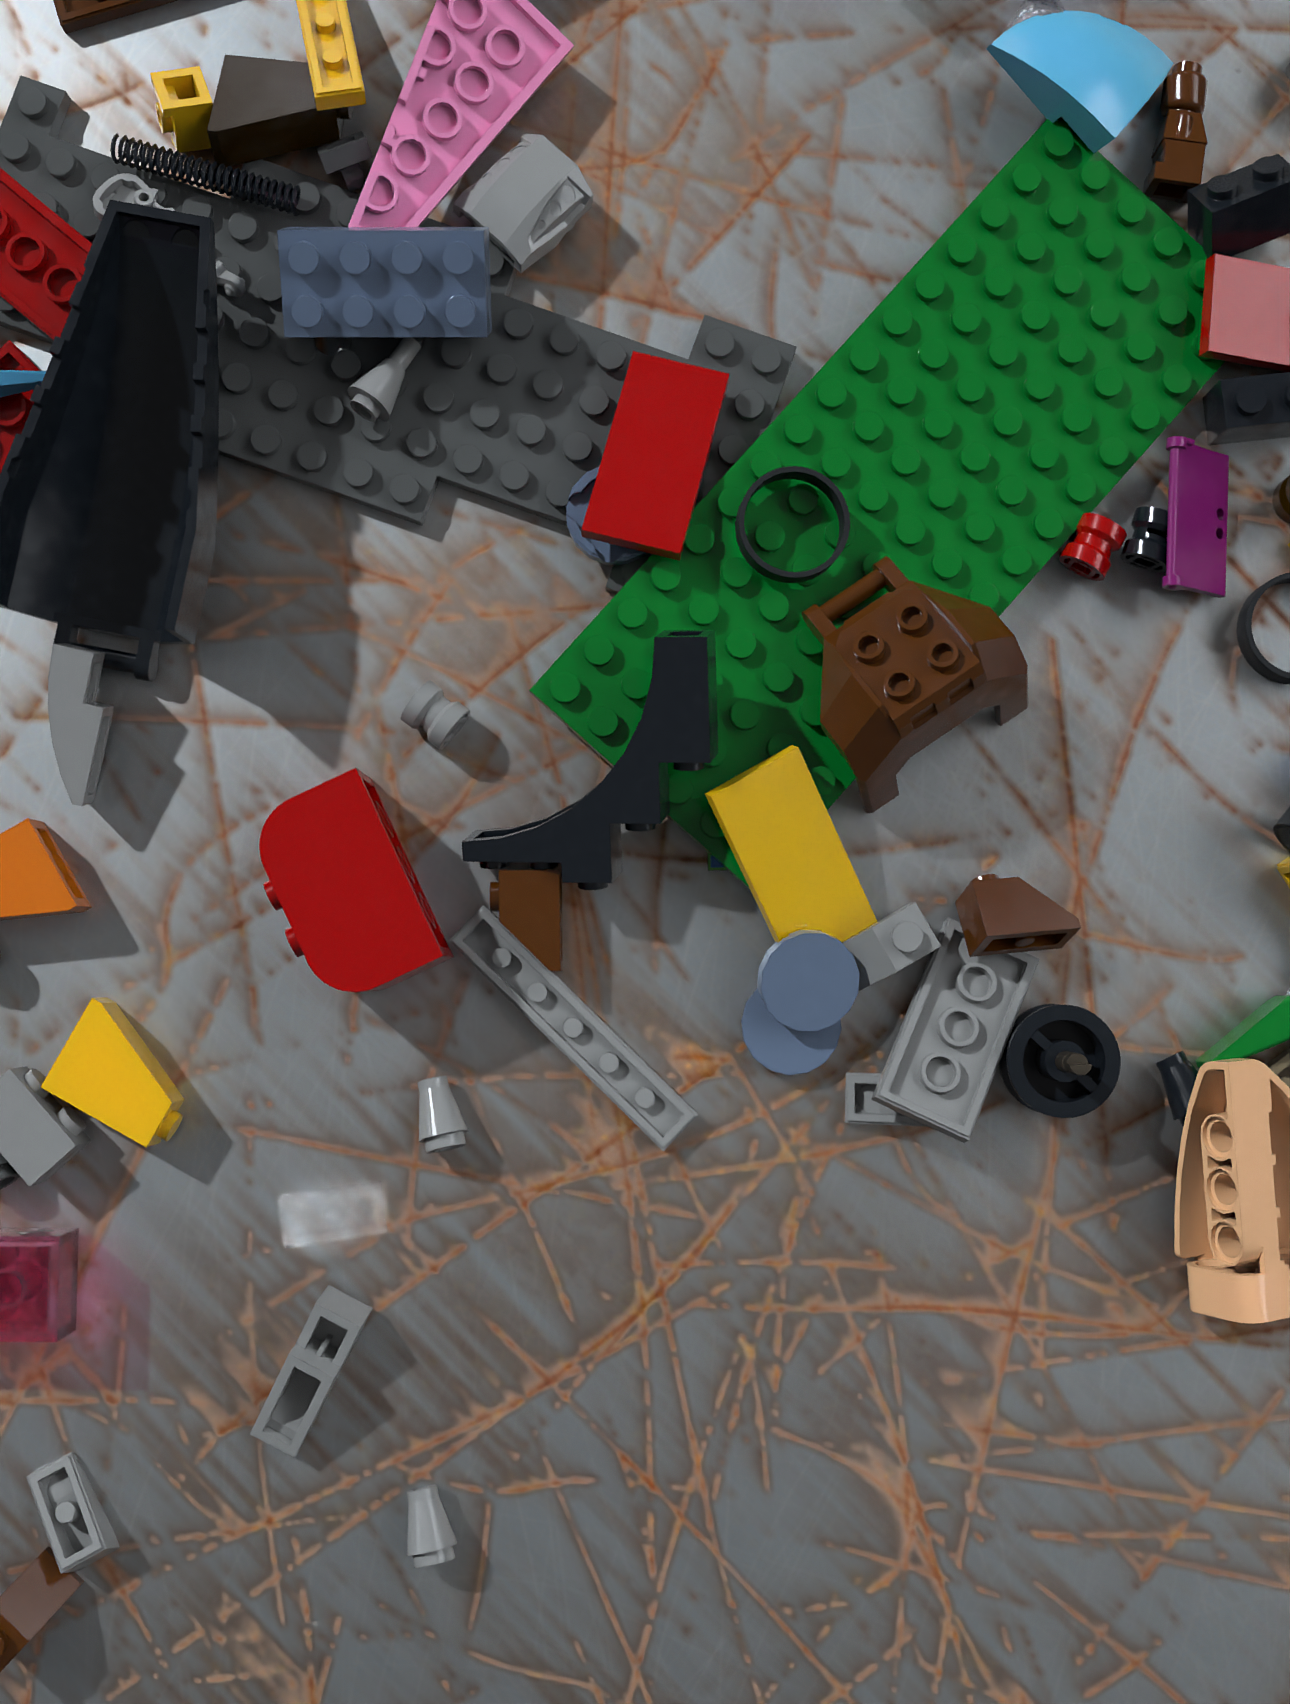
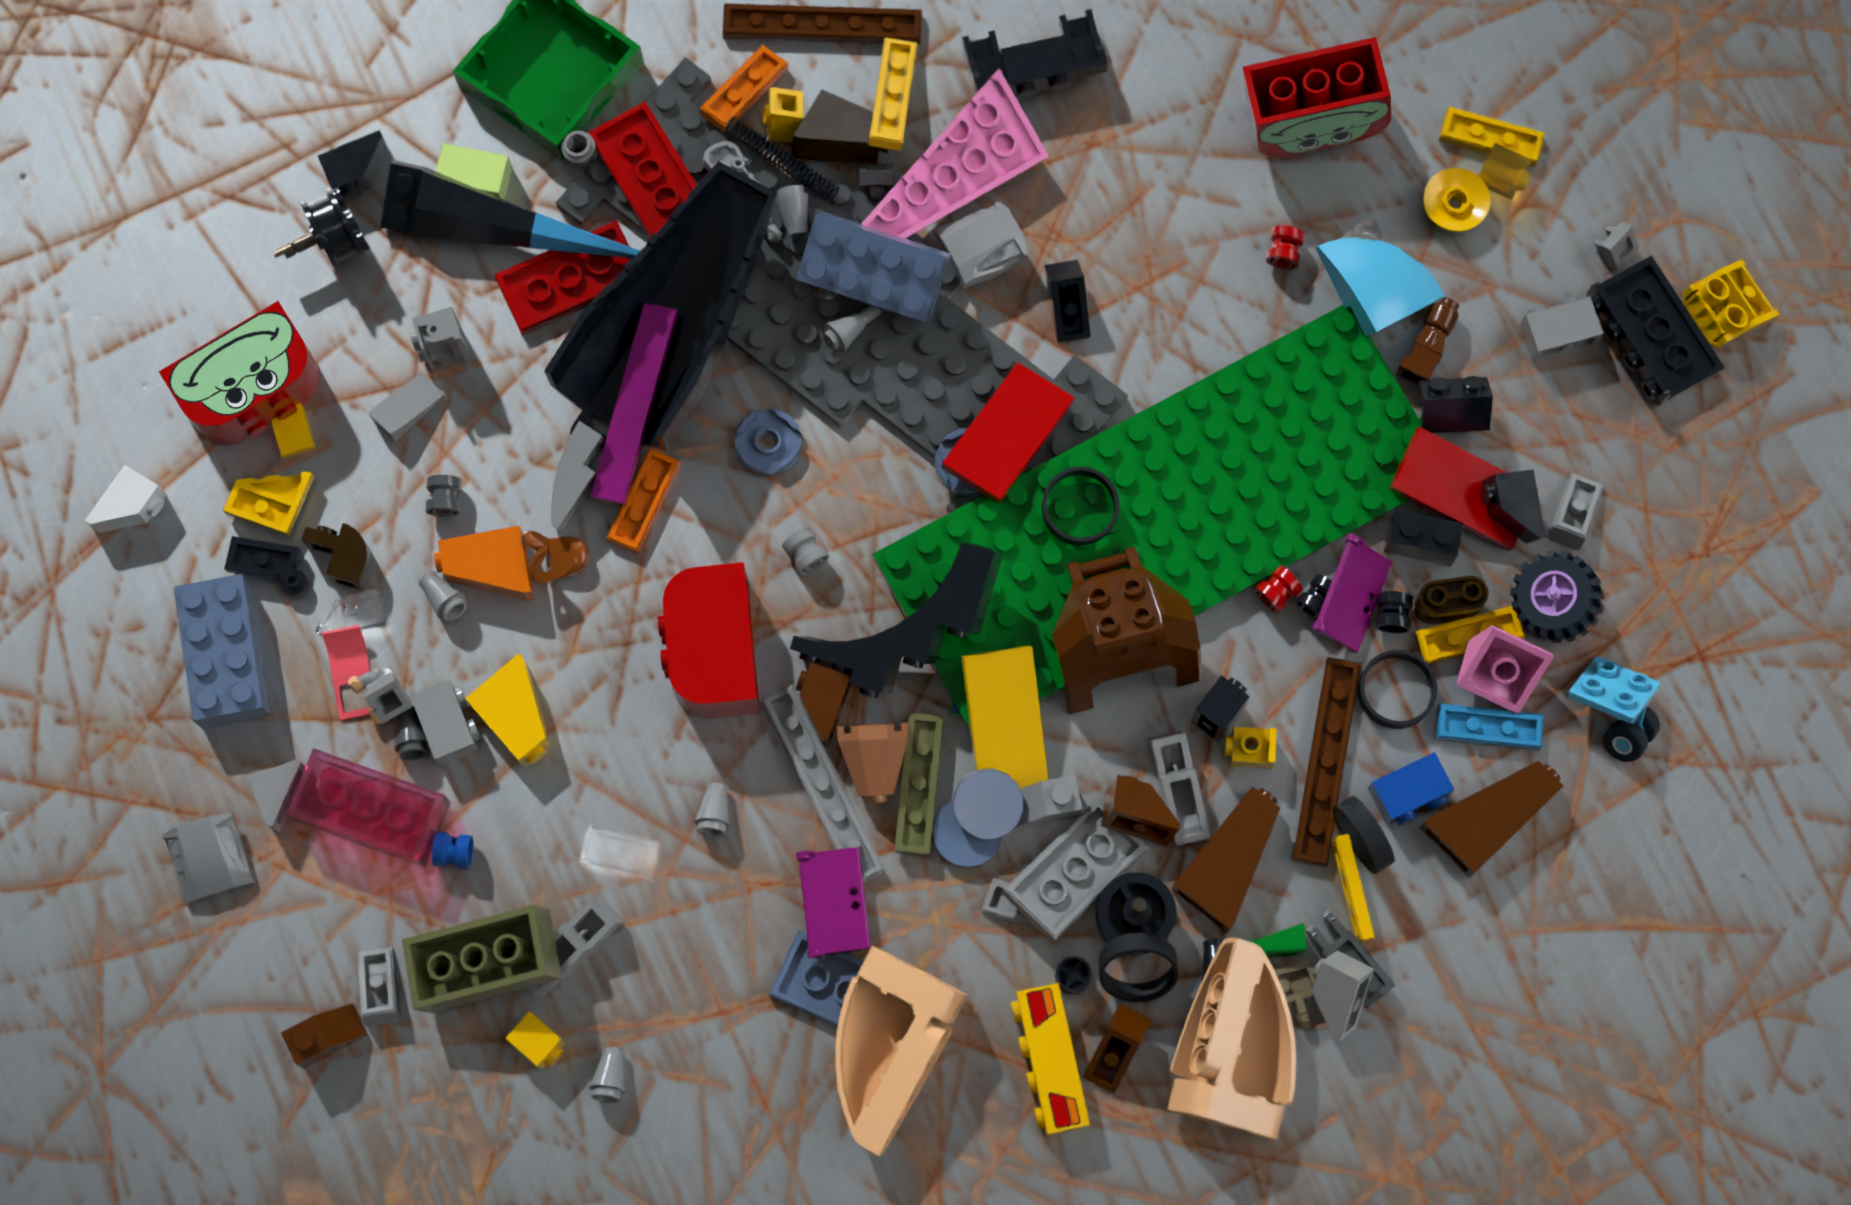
camera: 20 degrees right, 10 degrees down
none -> olive brick [402,905,562,1013]
none -> blue wheel [432,831,474,870]
none -> yellow brick [506,1011,565,1070]
none -> dark orange piece [524,531,590,585]
none -> magenta tile [590,303,679,506]
none -> orange tile [606,448,681,554]
none -> orange tile [699,44,788,133]
none -> sand blue tile [734,408,803,476]
none -> sand blue tile [768,930,864,1028]
none -> light grey cone [776,185,808,237]
none -> magenta door [796,847,871,959]
none -> light nougat panel [835,945,968,1156]
none -> nougat cone [837,723,908,803]
none -> olive plate [894,713,944,856]
none -> yellow brick [1010,983,1090,1137]
none -> black slope [1044,259,1091,343]
none -> black wheel [1055,956,1092,996]
none -> reddish brown slope [1083,1003,1152,1094]
none -> black tyre [1098,933,1178,1002]
none -> light grey slope [1148,731,1211,846]
none -> reddish brown slope [1171,786,1280,934]
none -> black brick [1191,675,1250,743]
none -> yellow brick [1224,727,1277,769]
none -> red wheel [1266,225,1305,270]
none -> reddish brown tile [1291,657,1361,868]
none -> black wheel [1376,591,1414,634]

